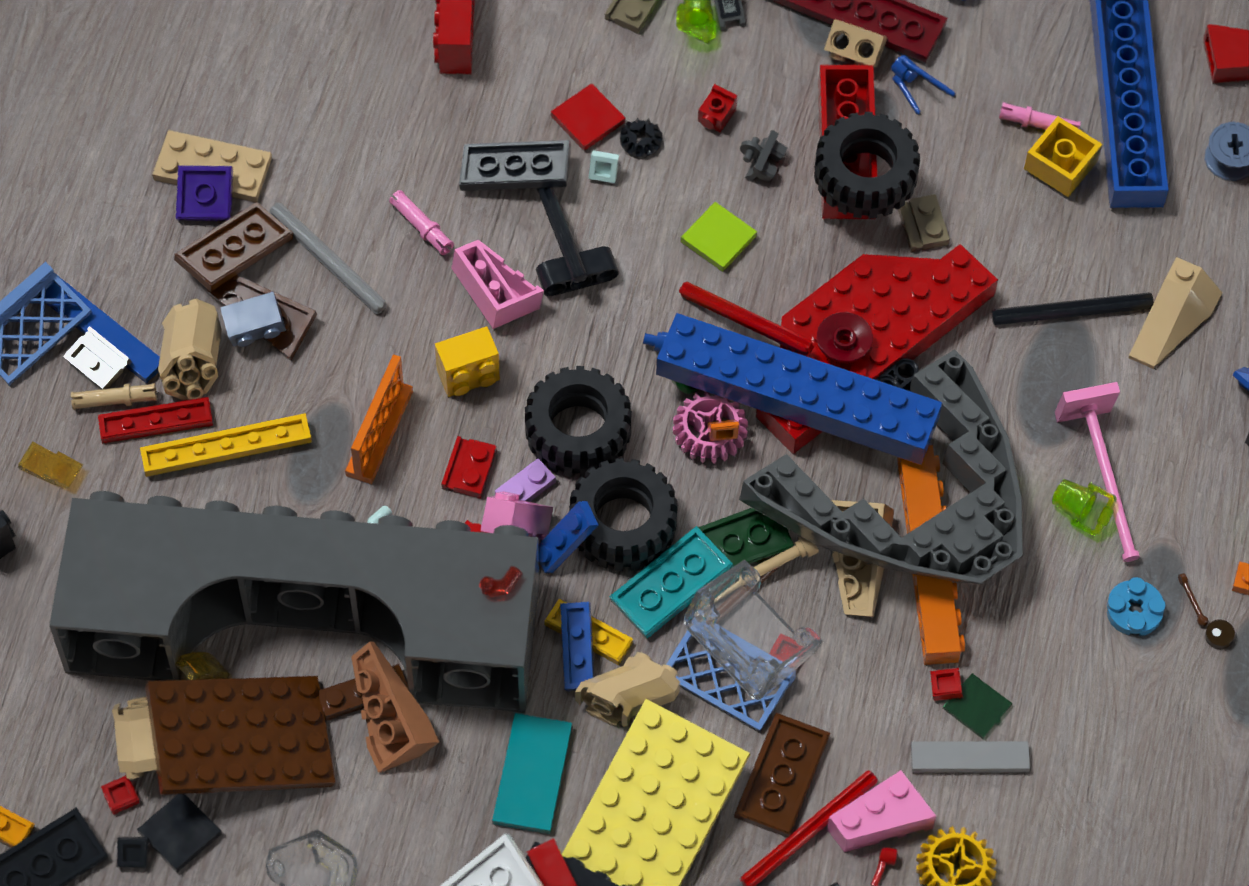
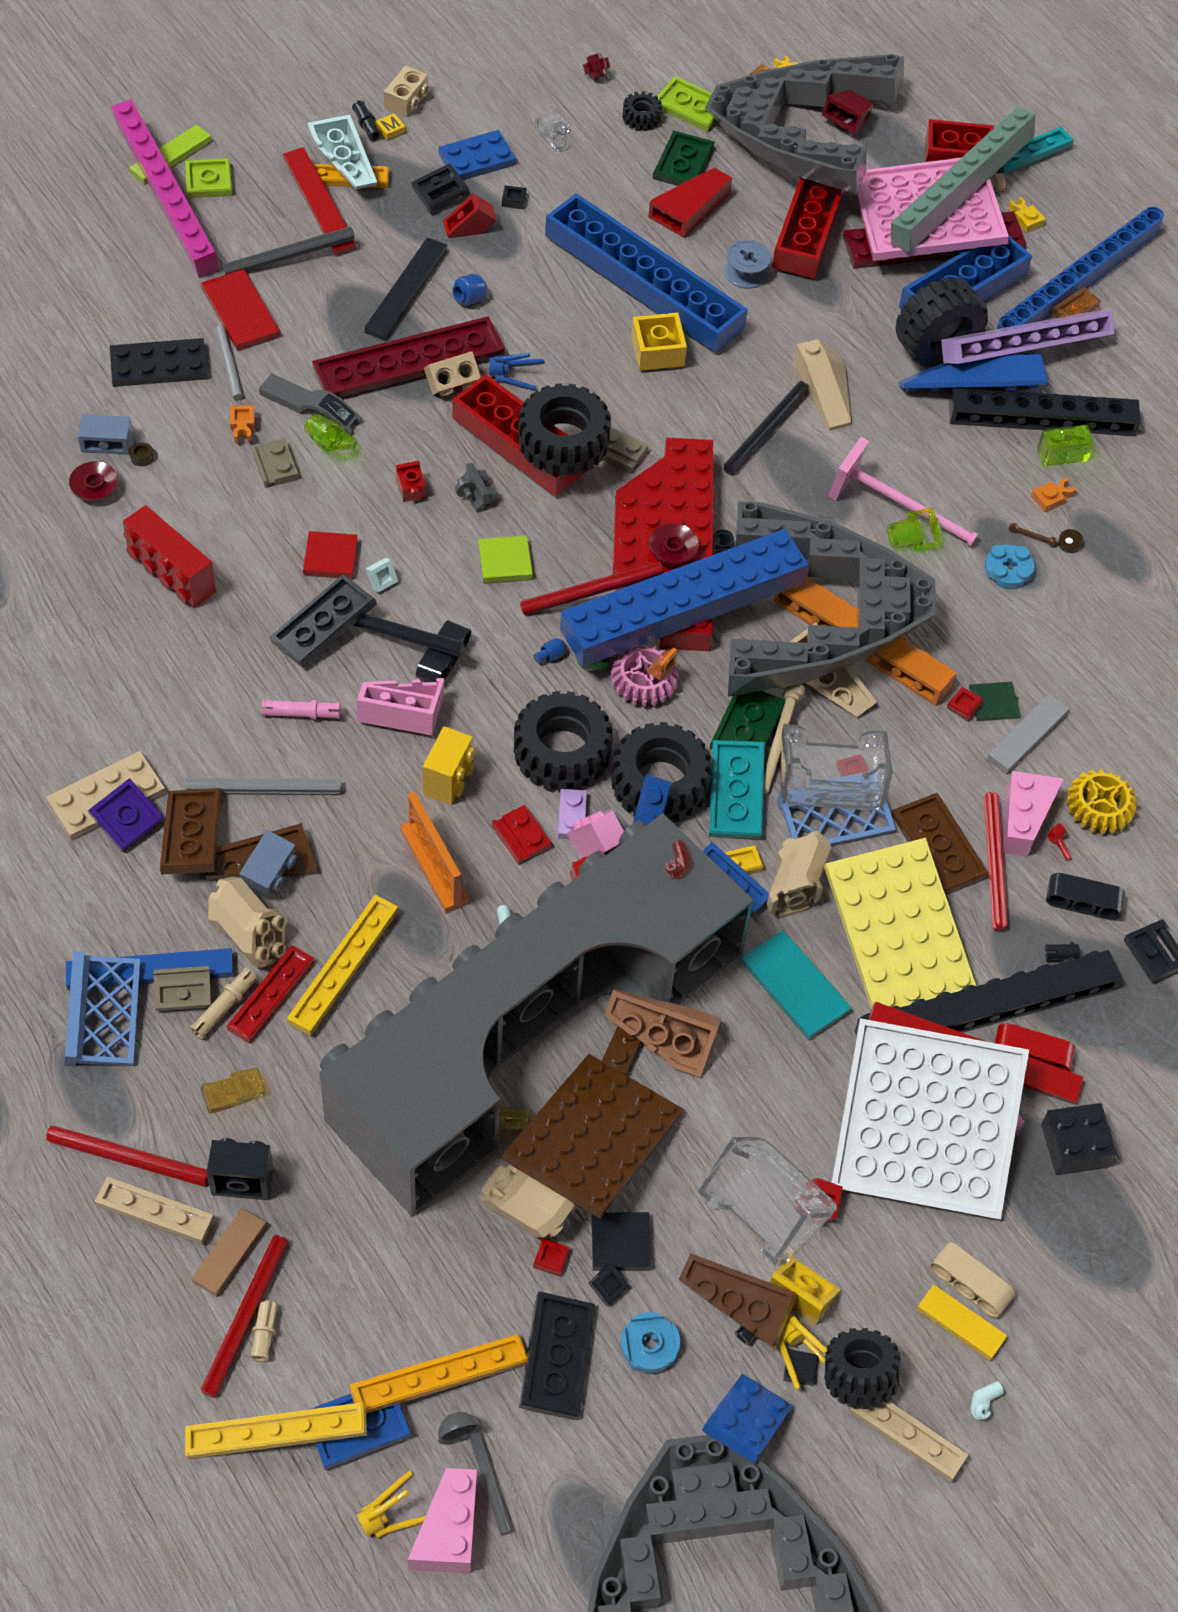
camera: 50 degrees left, 5 degrees down
black gear [620,117,662,157] -> none
bright pink pin [999,102,1081,130] -> none

